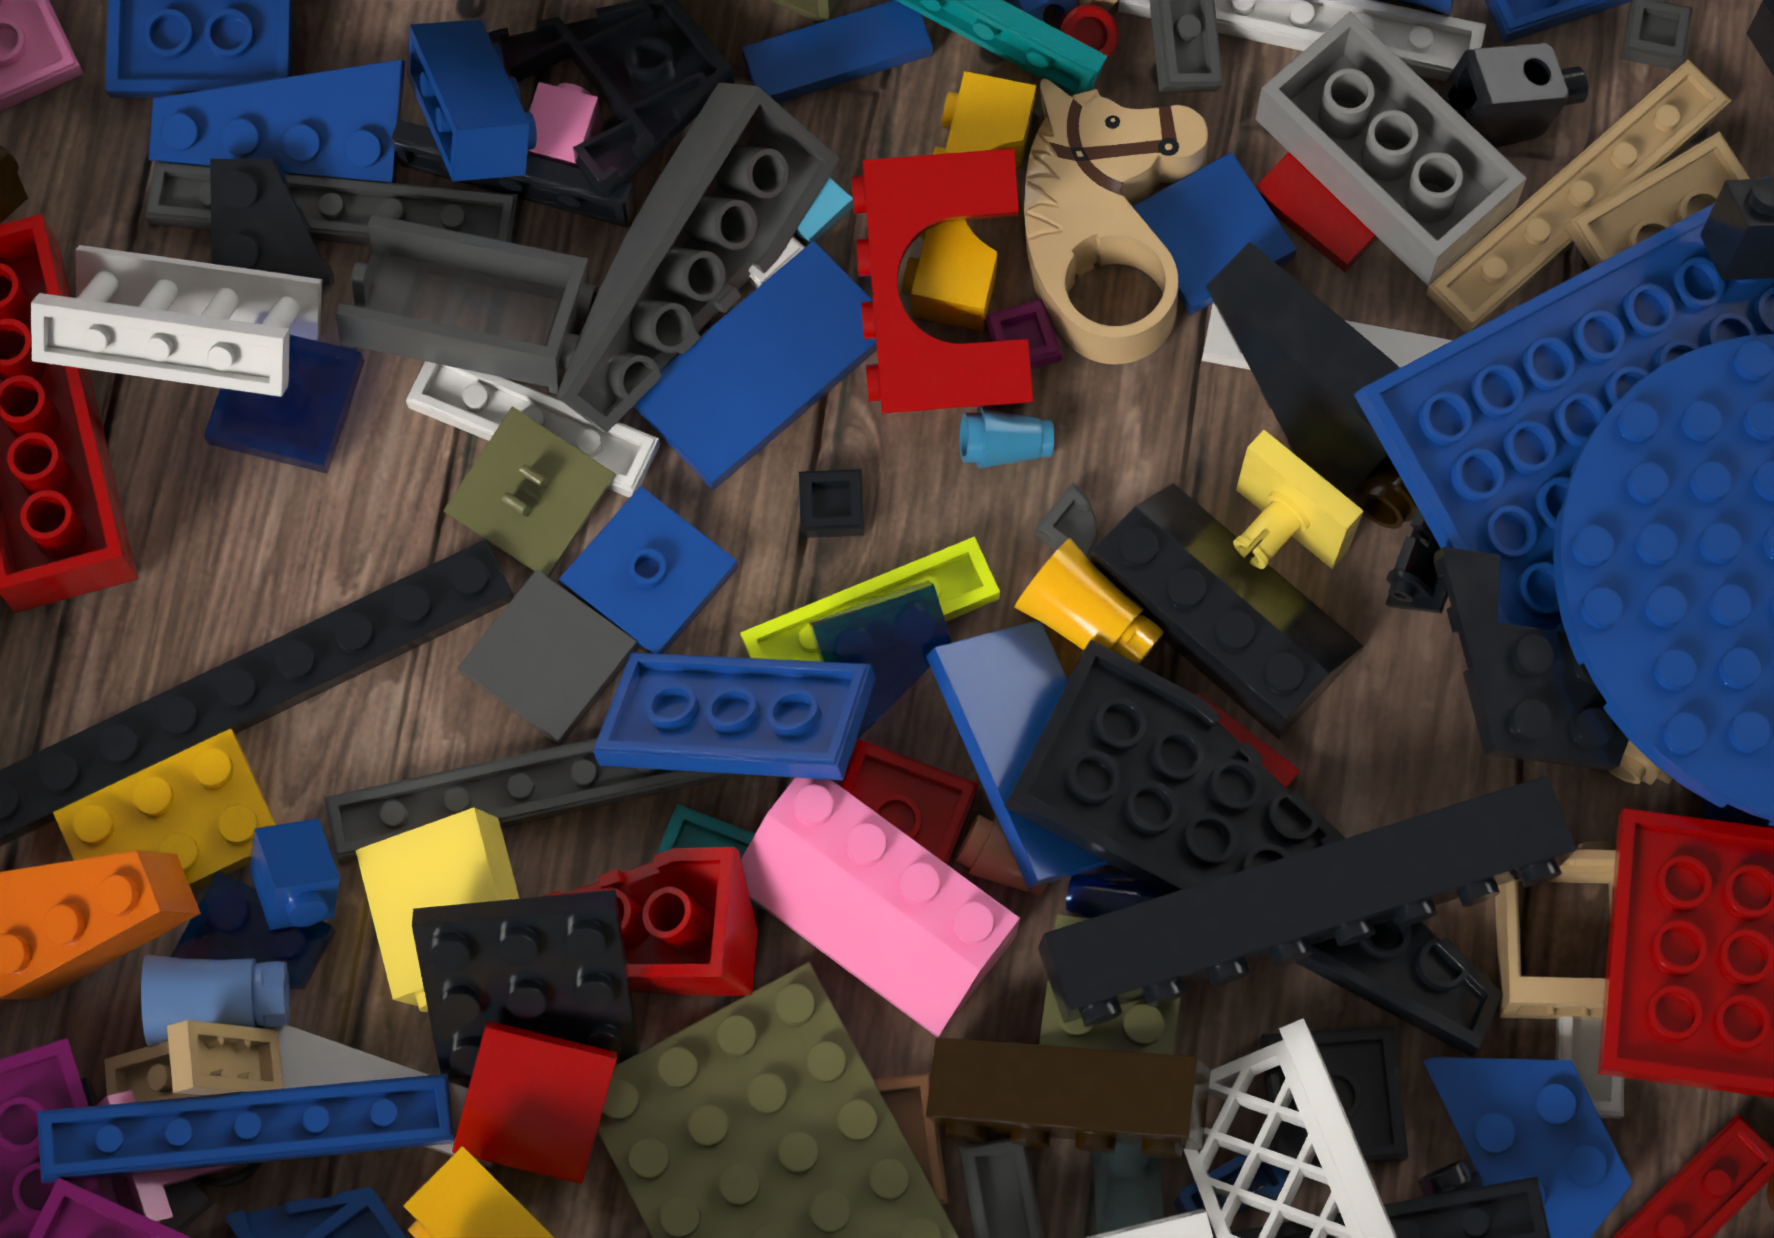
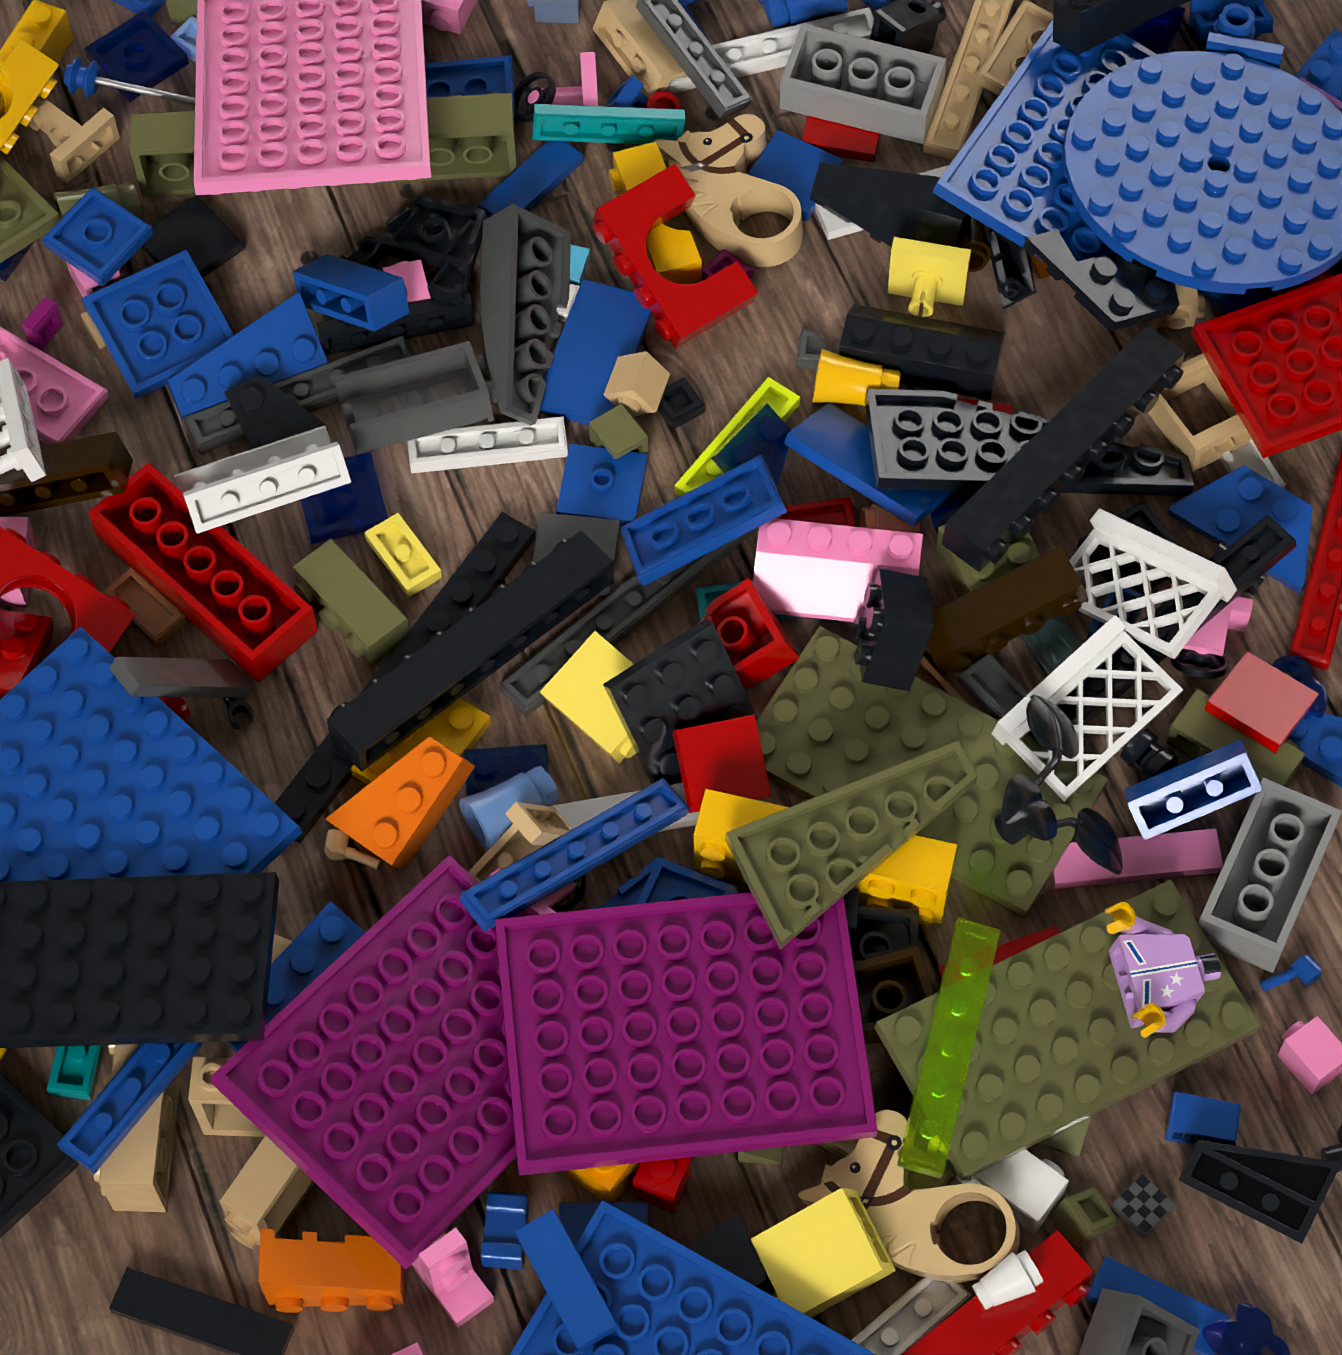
camera: 30 degrees left, 10 degrees down
blue brick [249,818,340,930] -> none
olive piece [443,406,617,578] -> none
dark azure cone [959,406,1054,469] -> none
none -> olive brick [293,539,409,666]
none -> black brick [327,530,614,772]
none -> light yellow plate [364,513,442,598]
none -> olive panel [589,404,649,459]
none -> tan brick [603,351,670,417]
none -> black brick [852,568,934,691]

